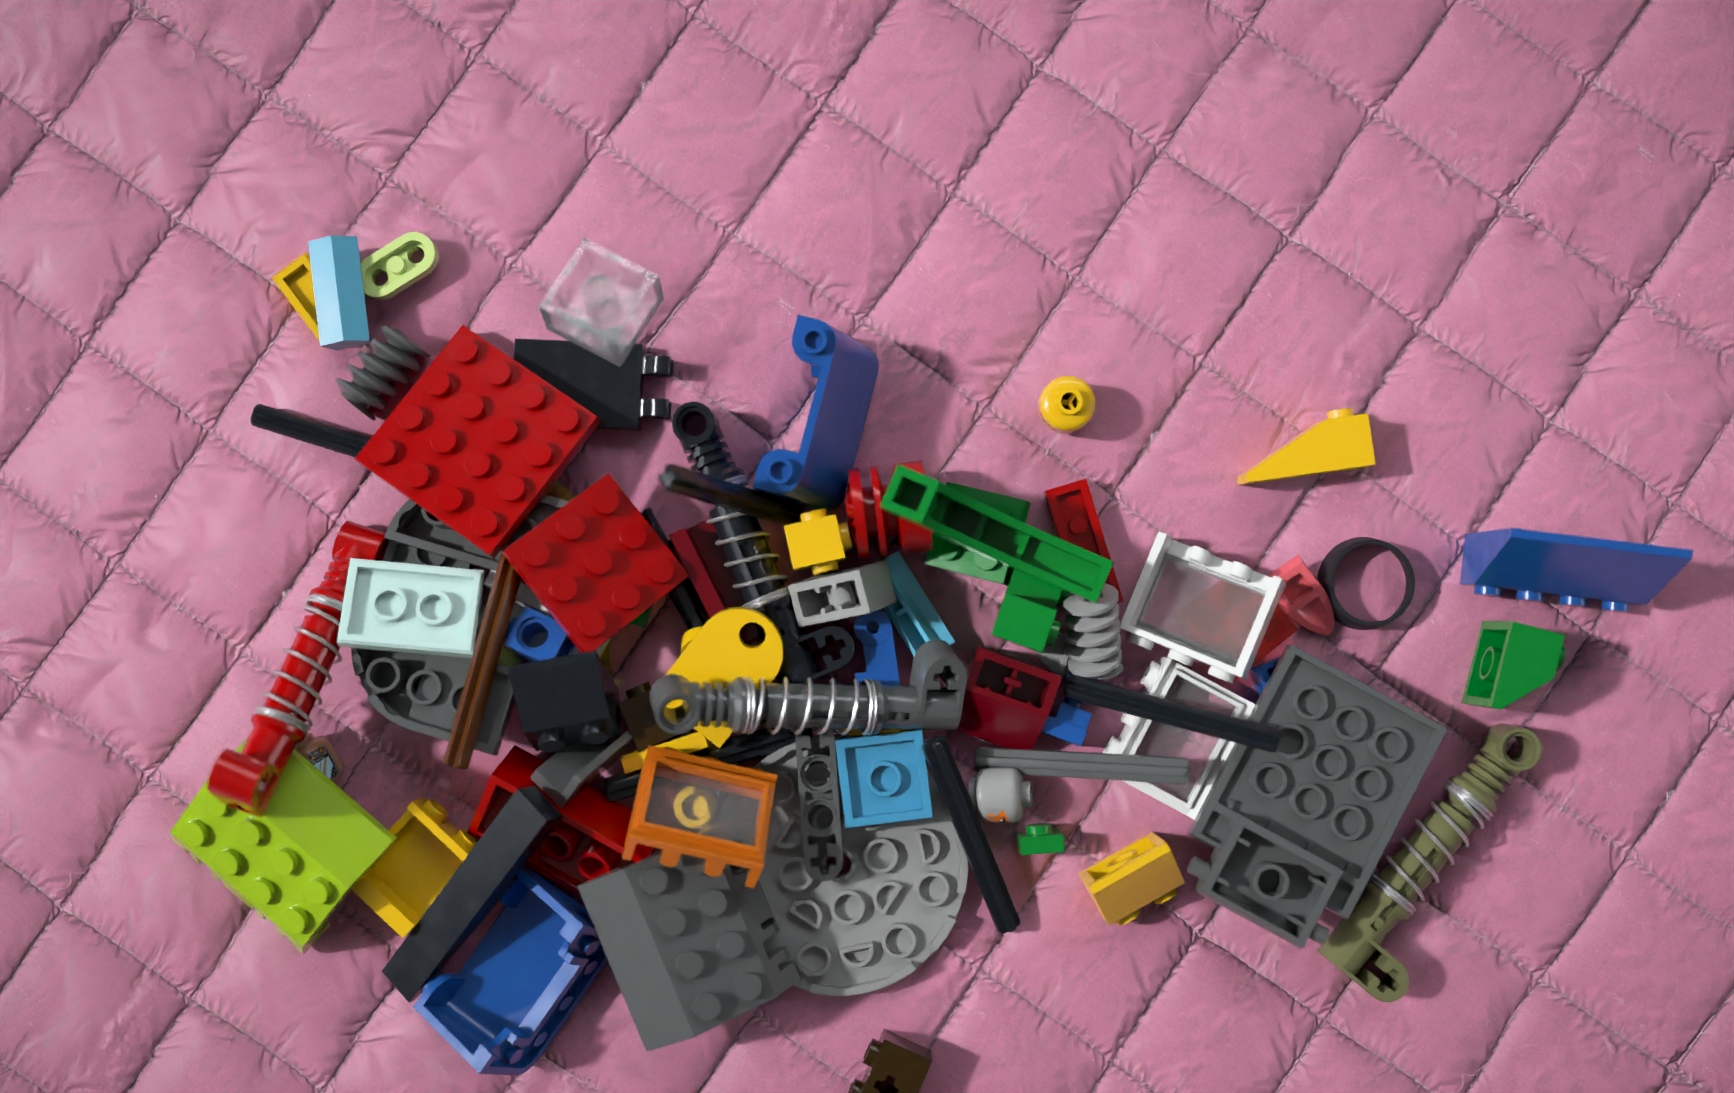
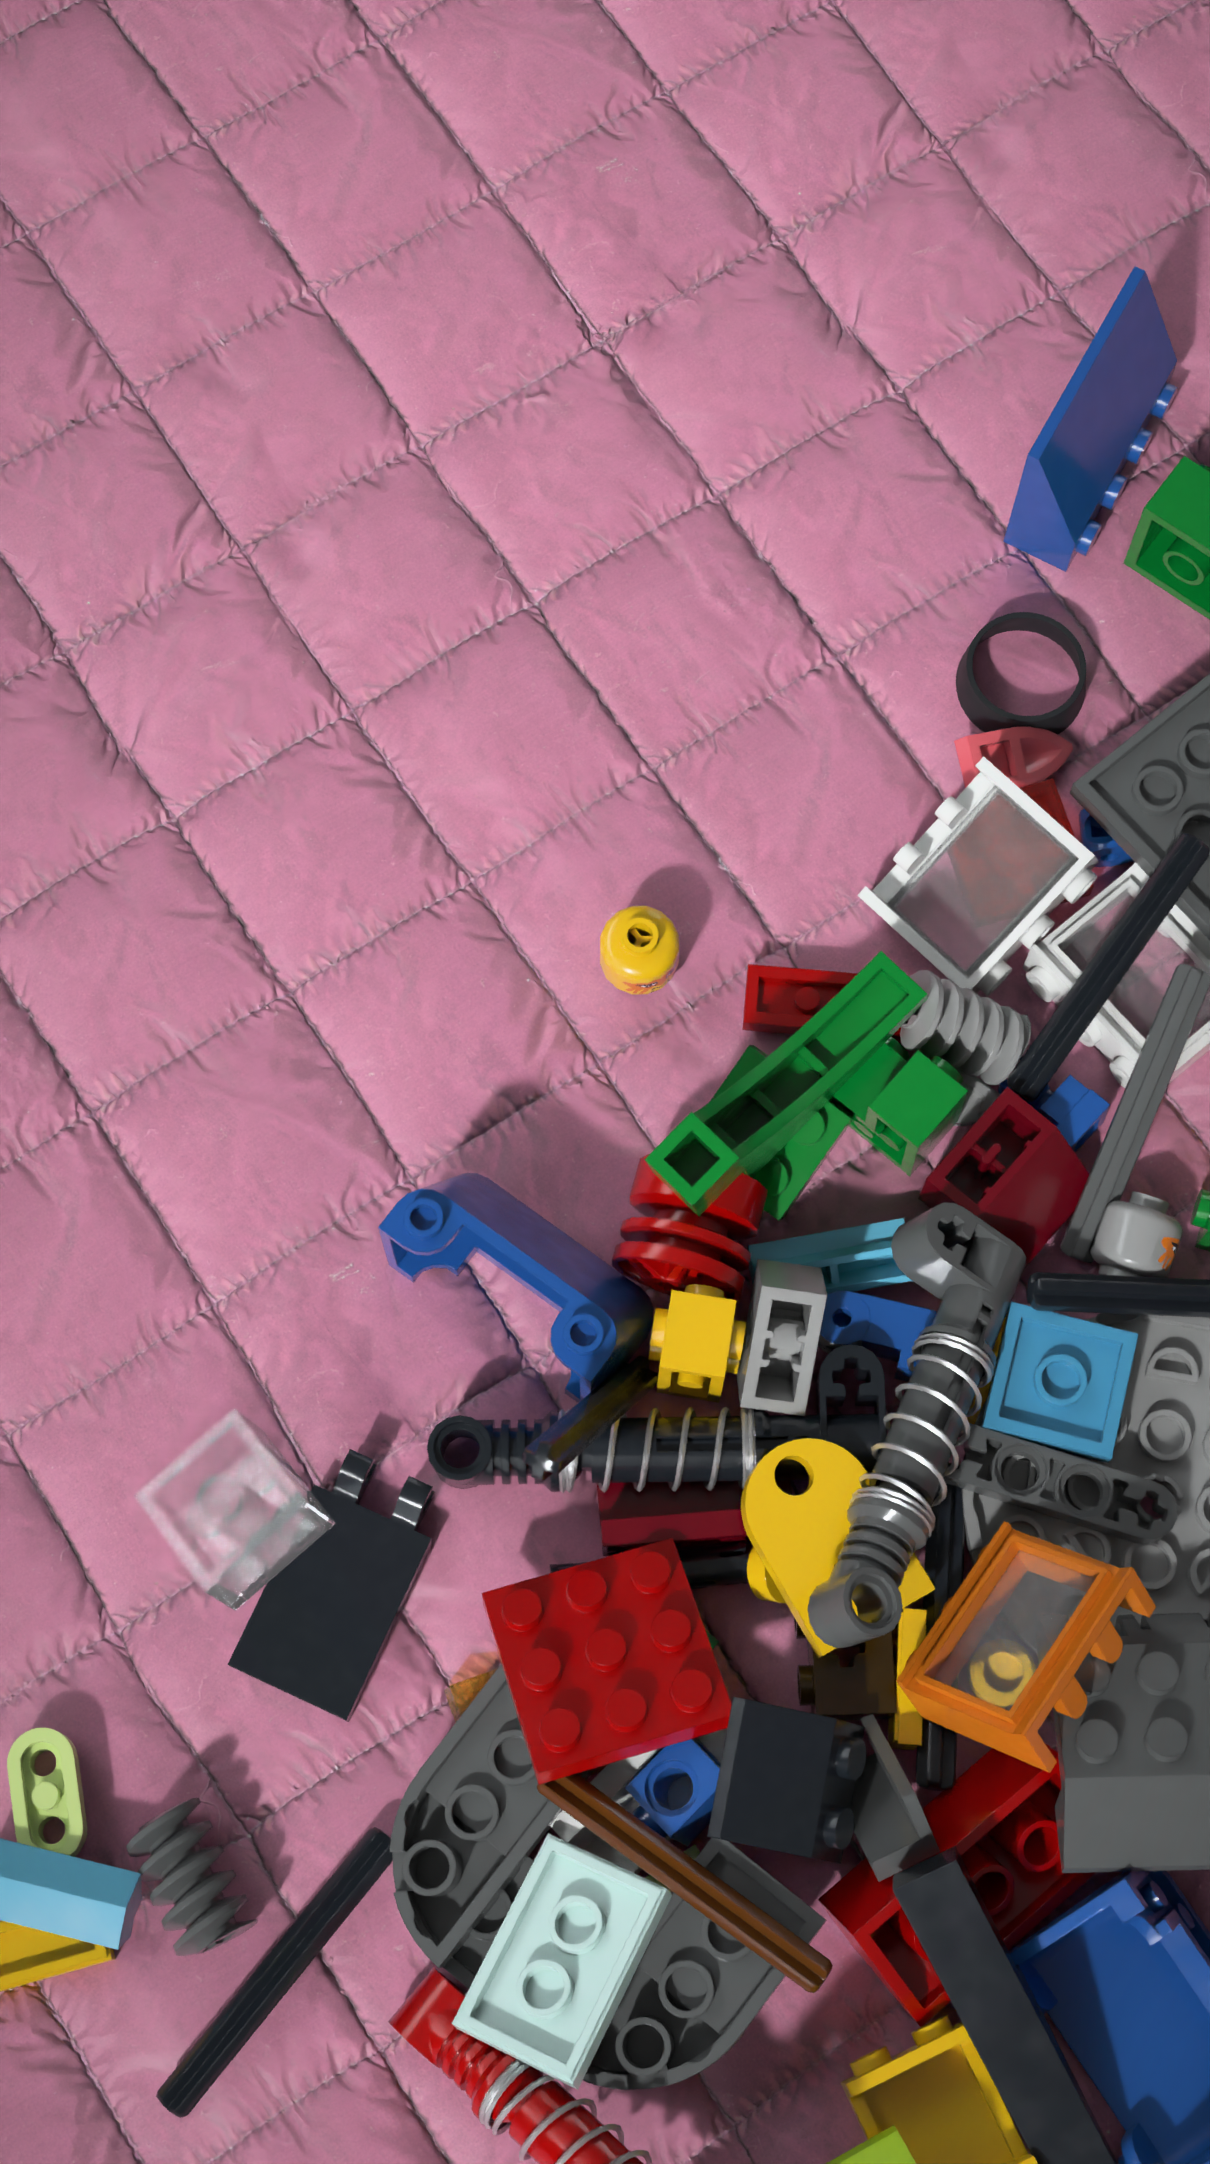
camera: 65 degrees left, 15 degrees down
red plate [355,325,600,559] -> none
yellow slope [1237,408,1376,486] -> none

